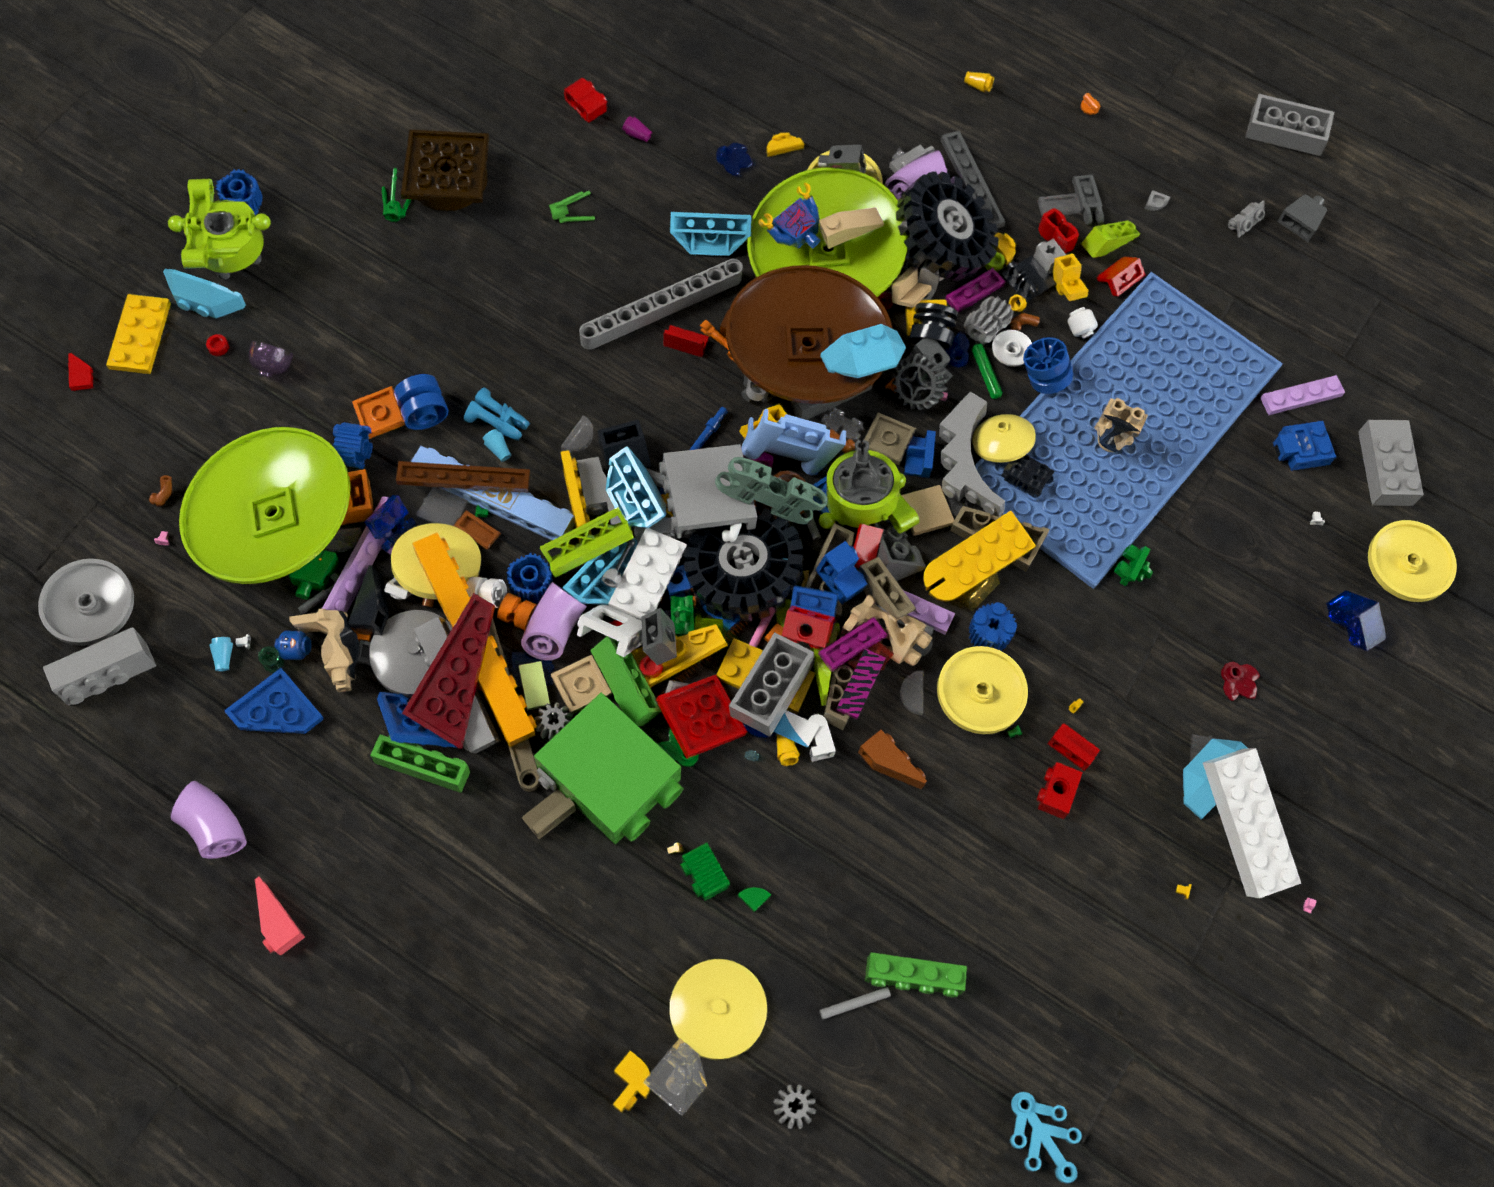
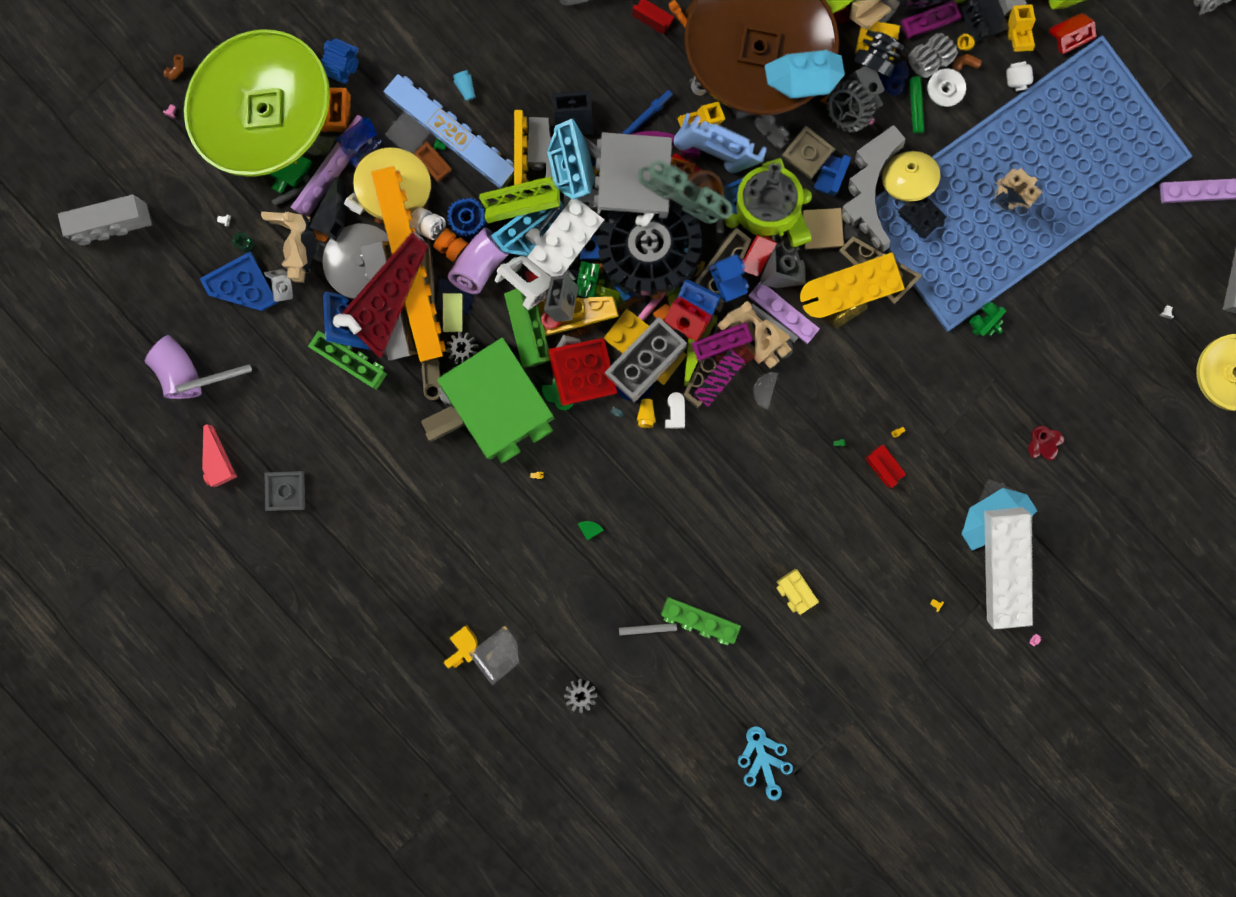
camera: 20 degrees right, 20 degrees up
light grey dish [38,559,134,646] -> none
medium azure cone [209,637,233,671] -> none
blue head [275,631,311,660] -> none
orange plate [352,386,405,439] -> none
blue wheel [394,374,449,430] -> none
reddish brown plate [396,461,530,493] -> none
dark azure piece [464,387,530,440] -> none
tan plate [551,655,612,715] -> none
clear tile [561,415,593,453] -> none
light yellow dish [670,959,767,1060] -> none
green brick [680,843,730,901] -> none
sticker [773,710,819,747] -> none
dark orange arm [830,429,855,453] -> none
dark orange slope [858,730,927,789] -> none
dark tan slope [859,557,916,619] -> none
light yellow dish [937,646,1028,734] -> none
blue brick [969,602,1017,651] -> none
blue wheel [1023,338,1073,394] -> none
red brick [1037,762,1083,819] -> none
blue piece [1273,421,1336,471] -> none
clear blue brick [1326,590,1386,651] -> none
none -> light grey bar [175,364,252,393]
none -> light grey bracket [264,269,293,302]
none -> dark grey plate [264,471,305,511]
none -> white arm [333,314,362,334]
none -> light yellow brick [776,569,819,615]

